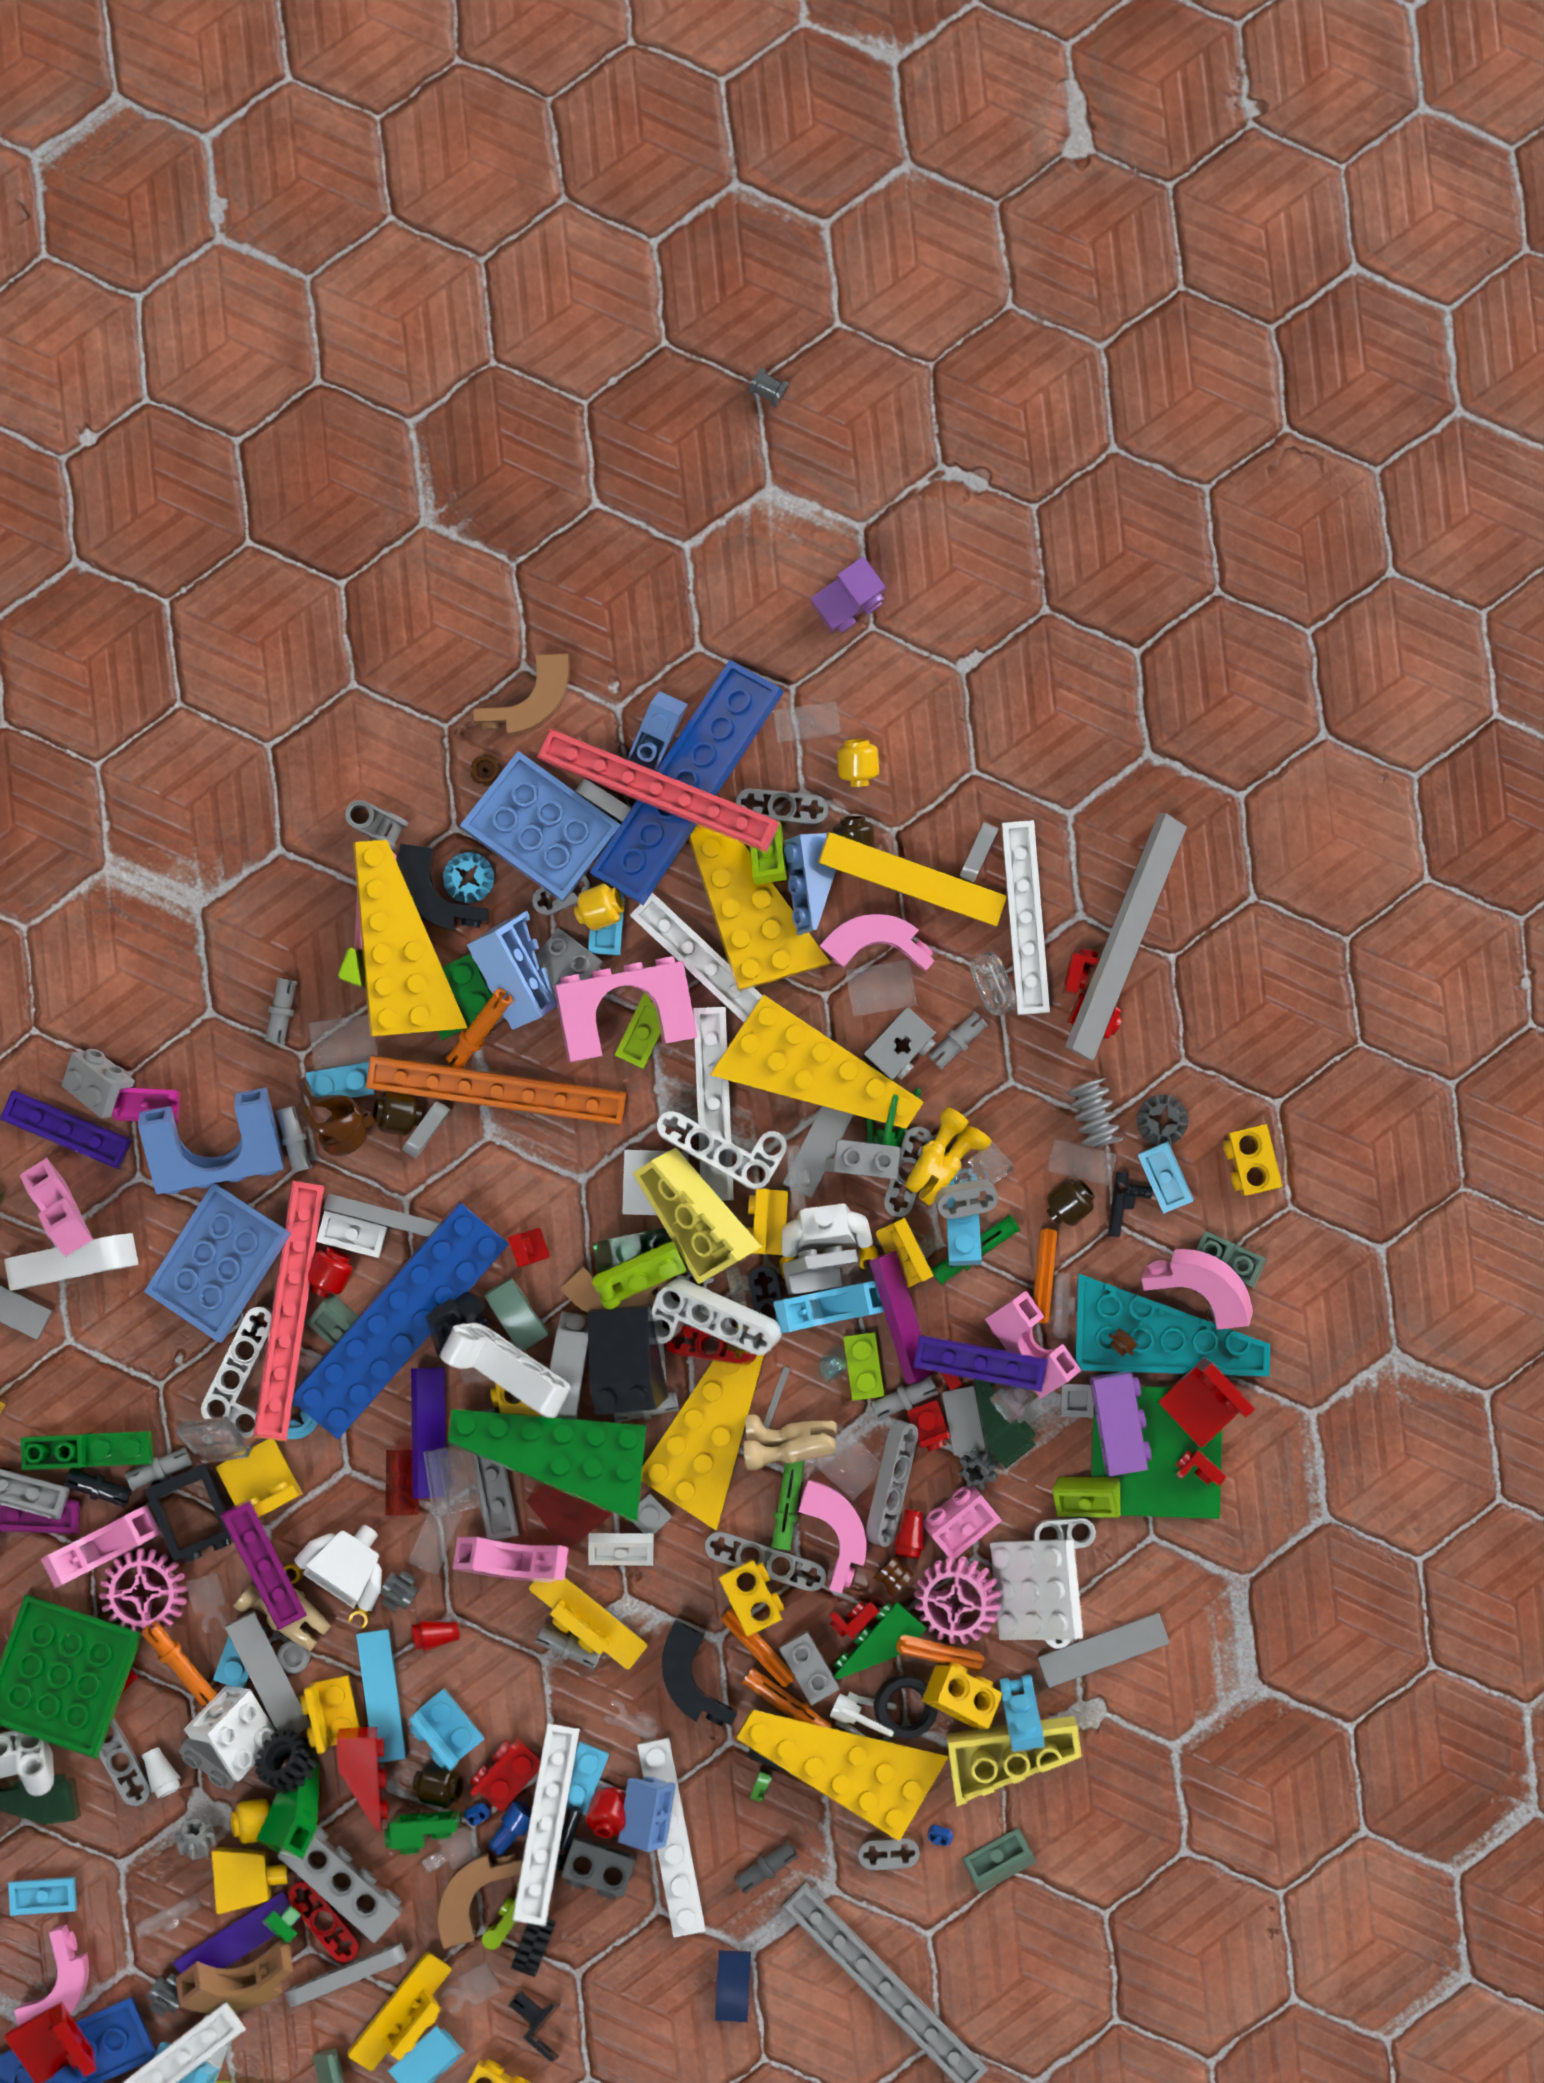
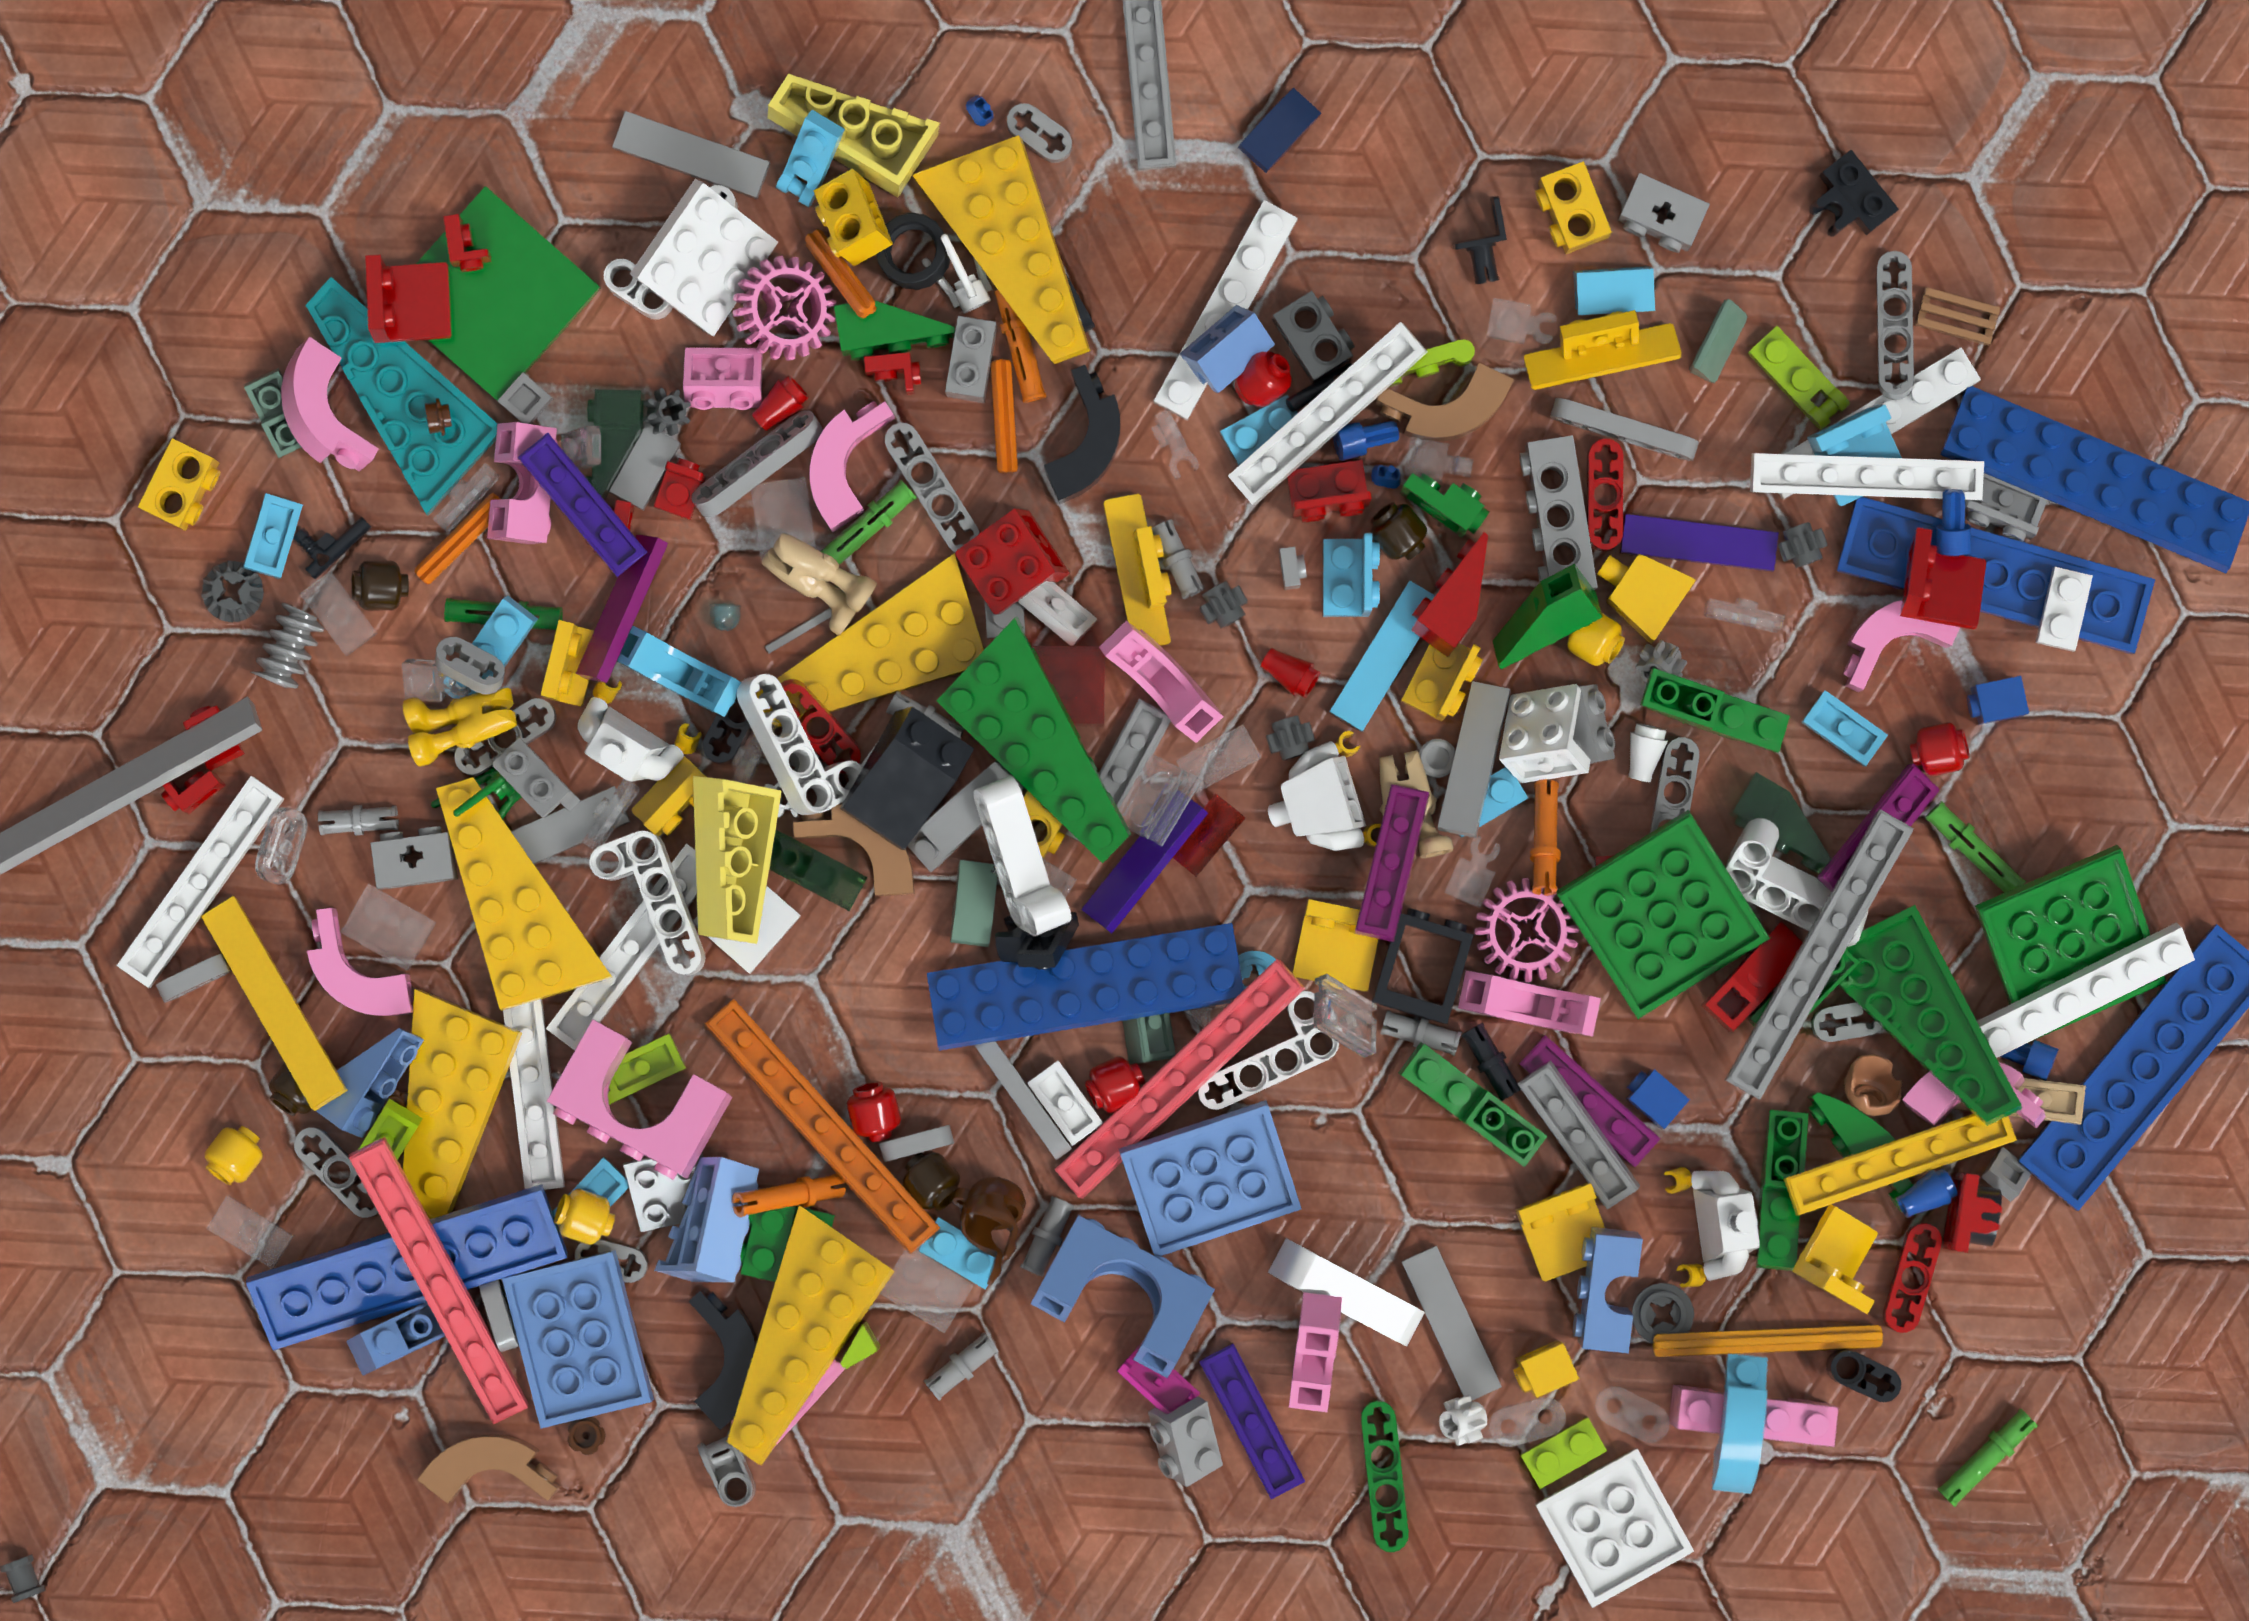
camera: 135 degrees left, 0 degrees up
medium nougat arch [176,1941,293,2014] -> none
black tyre [255,1729,318,1794] -> none
green tile [261,1906,301,1944] -> none
medium azure gear [443,852,494,903] -> none
red bracket [508,1228,550,1268] -> none
black tyre [511,1918,556,1978] -> none
lime plate [592,1241,687,1309] -> none
yellow brick [718,1559,785,1637] -> none
dark grey pin [734,1840,799,1894] -> none
bright green tile [749,1768,772,1803] -> none
light grey bracket [782,1245,858,1295] -> none
medium lavender brick [810,556,886,634] -> none
lime plate [843,1332,884,1401] -> none
light grey pin [871,1375,938,1421] -> none
reddish brown wheel [873,1555,914,1596] -> none
sand green slope [962,1828,1037,1893] -> none
lime slope [1052,1477,1120,1518] -> none
medium lavender brick [1089,1371,1151,1476] -> none
none -> red head [846,1082,901,1142]
none -> red bracket [955,508,1070,615]
none -> dark grey gear [1200,581,1248,629]
none -> light grey plate [1279,547,1307,590]
none -> green slope [1640,668,1790,753]

